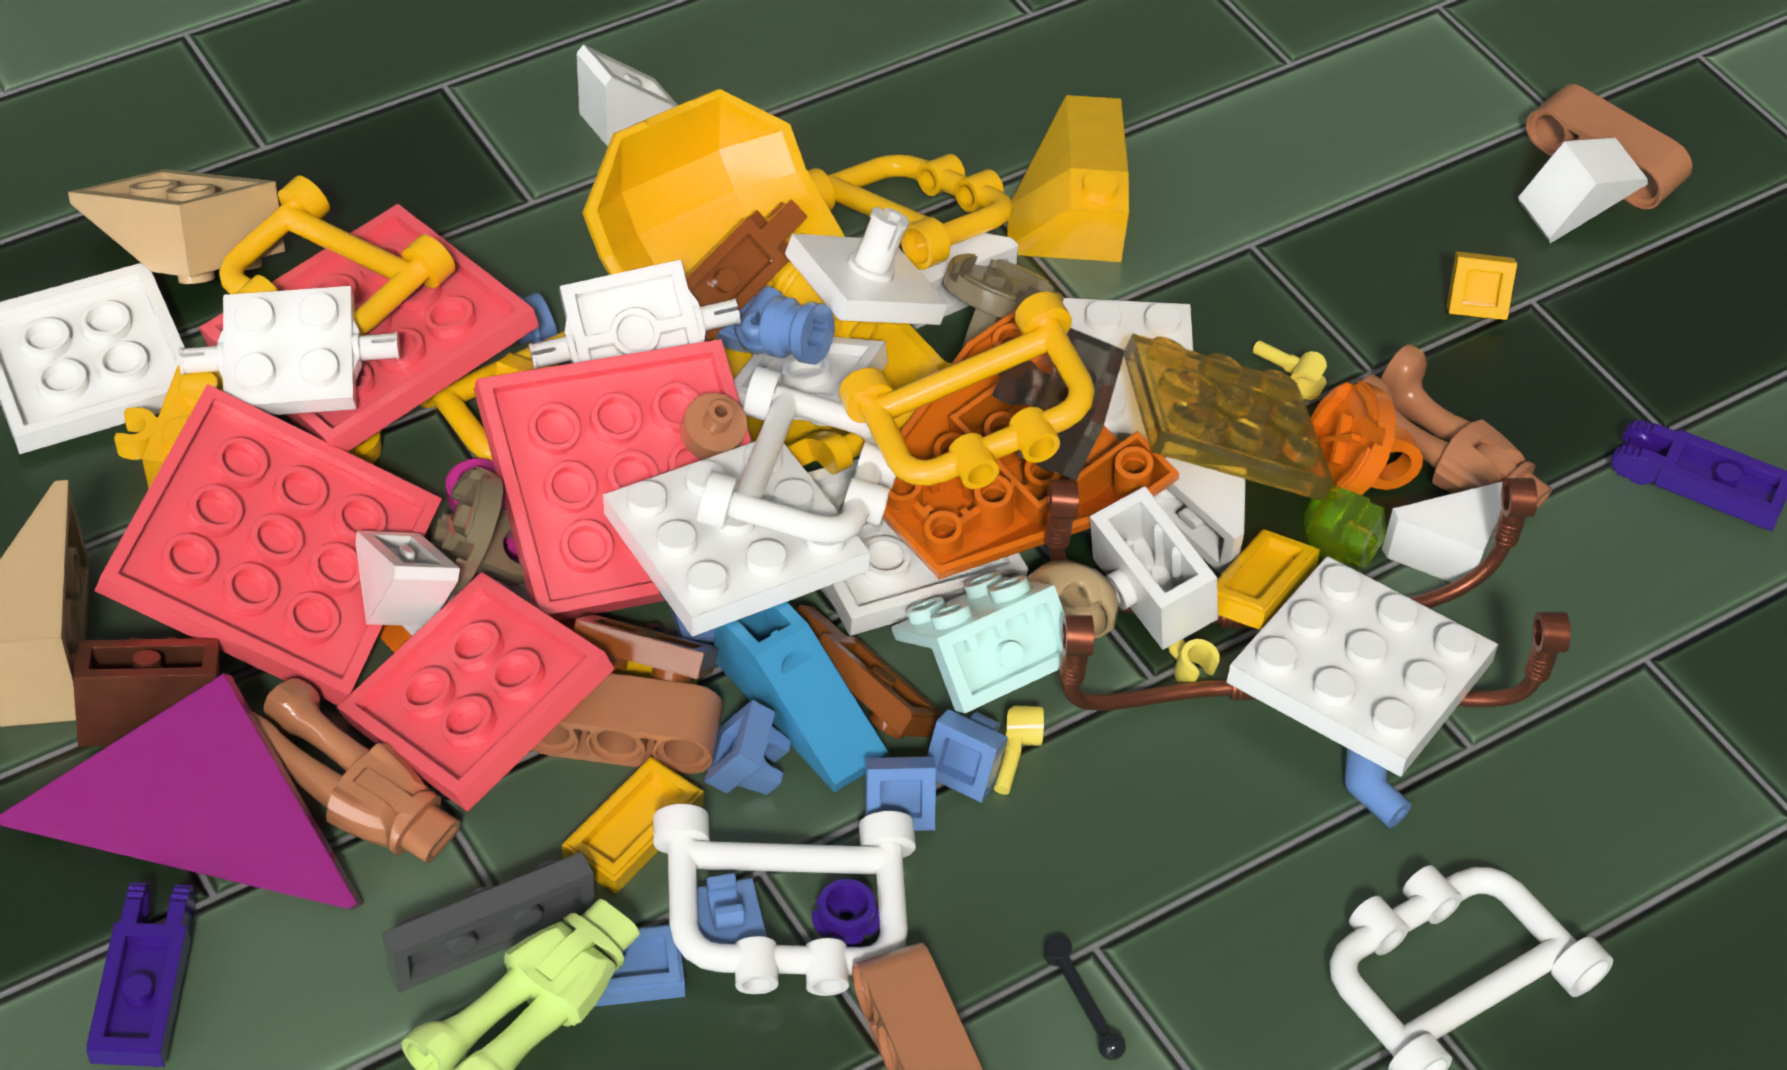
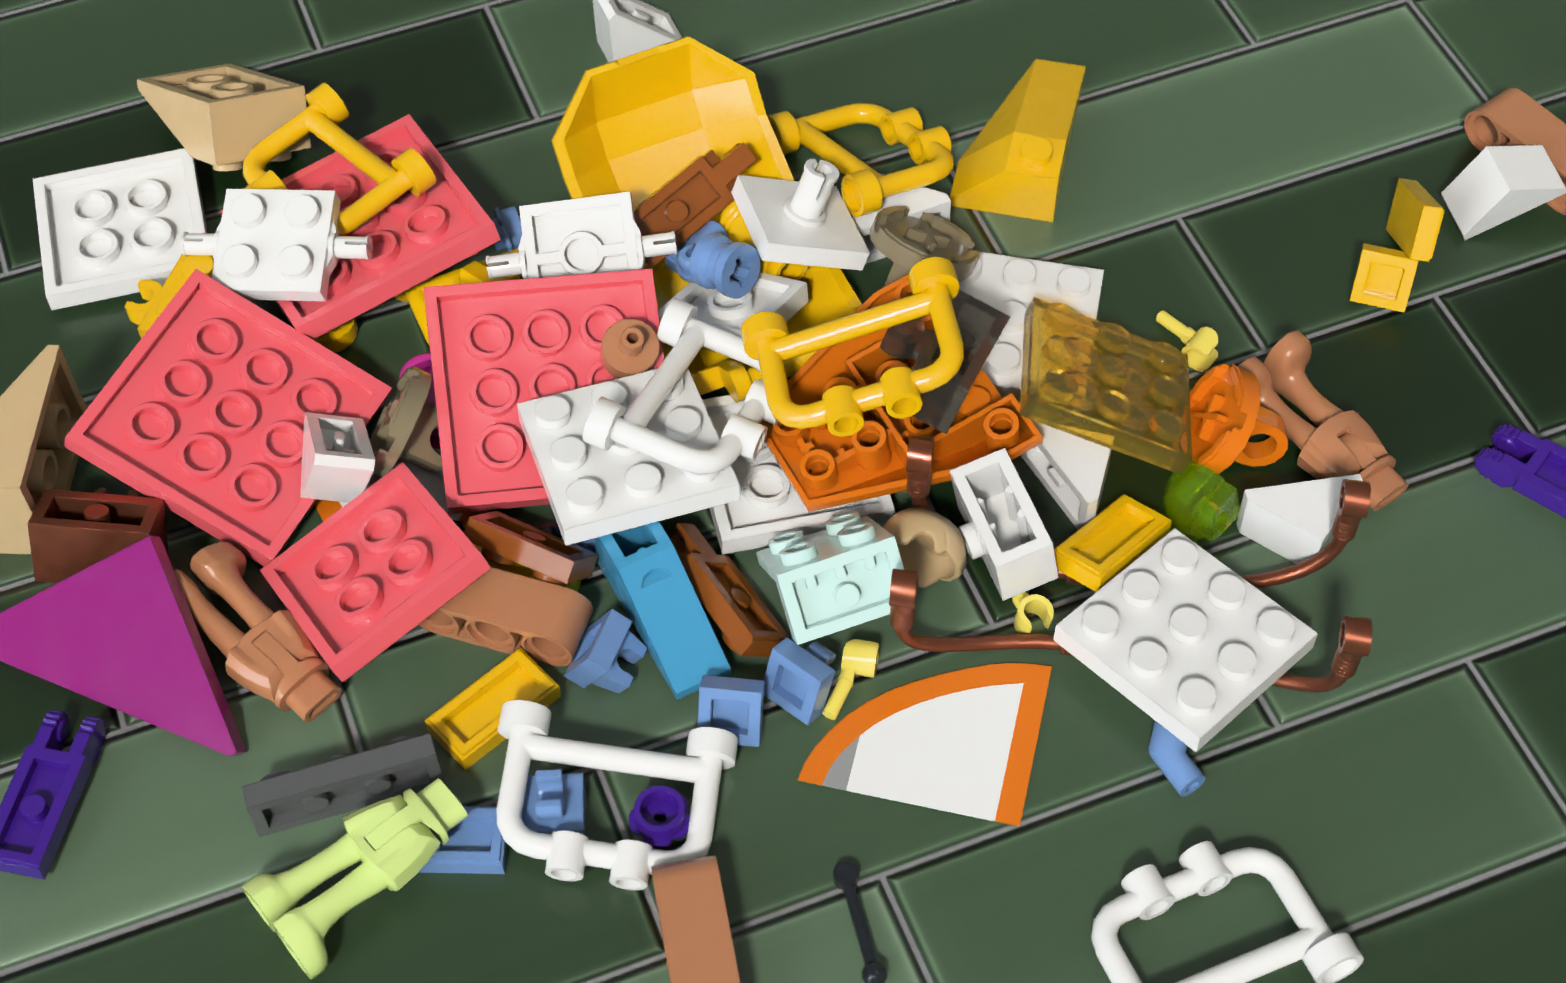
camera: 15 degrees right, 5 degrees up
none -> white sticker [797,663,1052,827]
none -> yellow tile [1385,178,1444,262]

